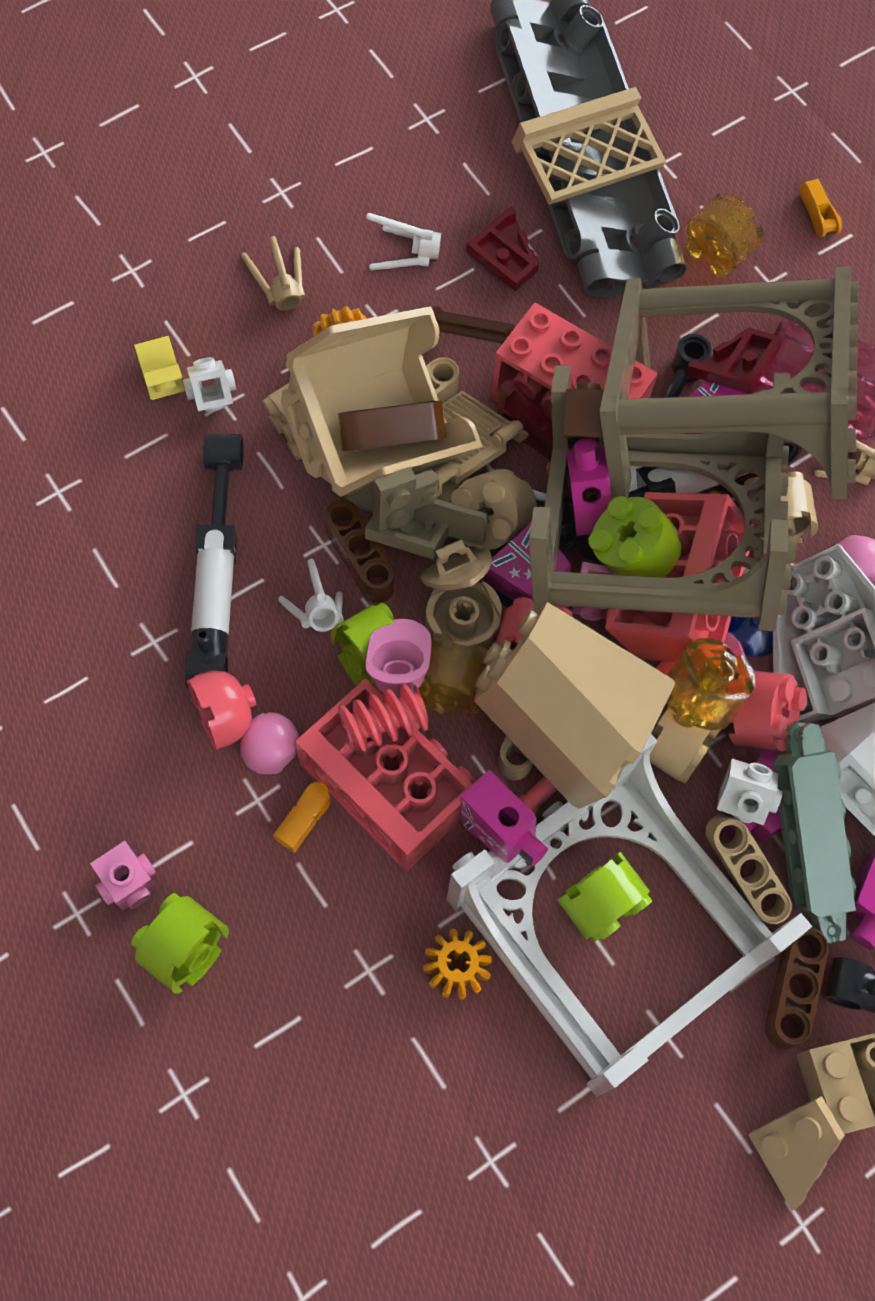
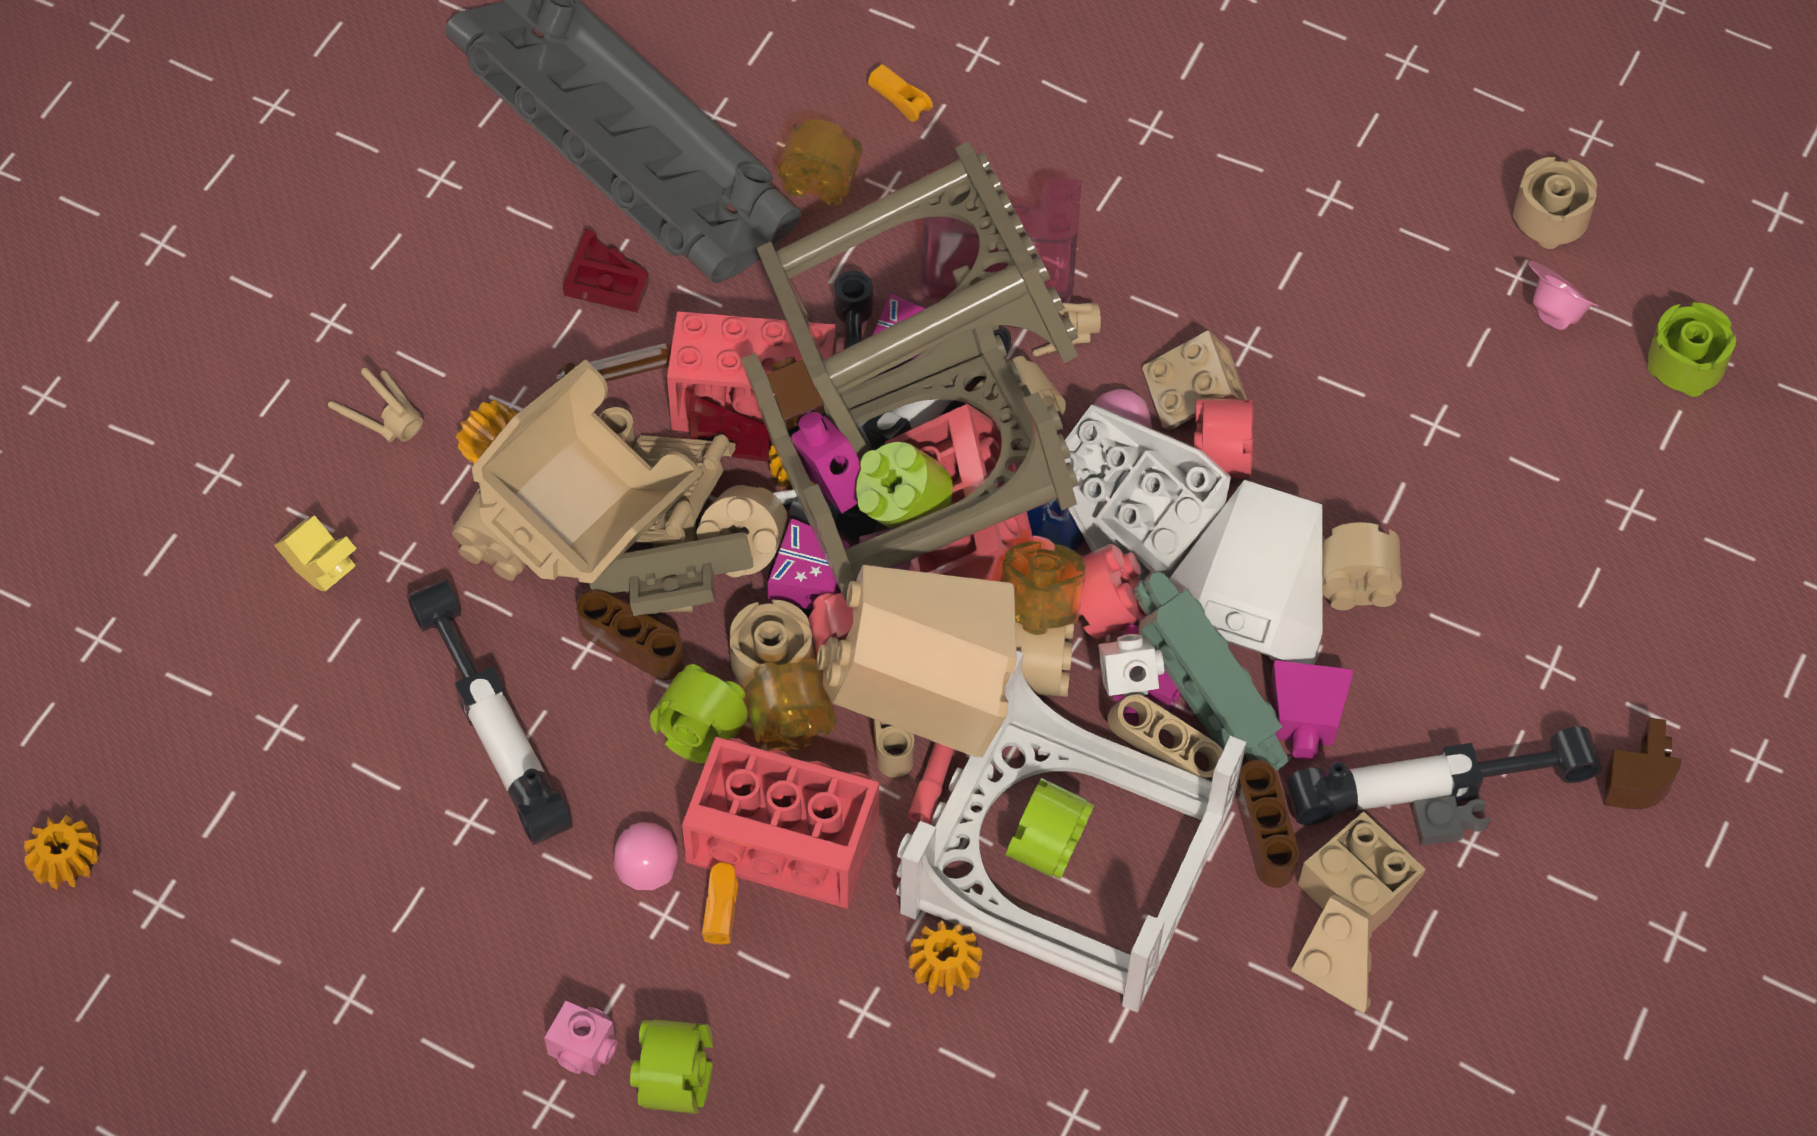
camera: 25 degrees left, 10 degrees down
white brick [183,357,236,412] -> none
coral cylinder [187,670,257,750] -> none
white plant [278,558,344,632] -> none
reddish brown beam [338,400,446,451] -> none
coral piece [338,684,428,752] -> none
white plant [366,213,441,271] -> none
bright pink piece [366,619,432,698] -> none
dark tan hinge [373,467,438,532] -> none
tan shield [420,539,492,590] -> none
dark pink torso [460,770,548,866] -> none
tan fence [512,87,666,205] -> none
dark red wing [688,328,782,394] -> none

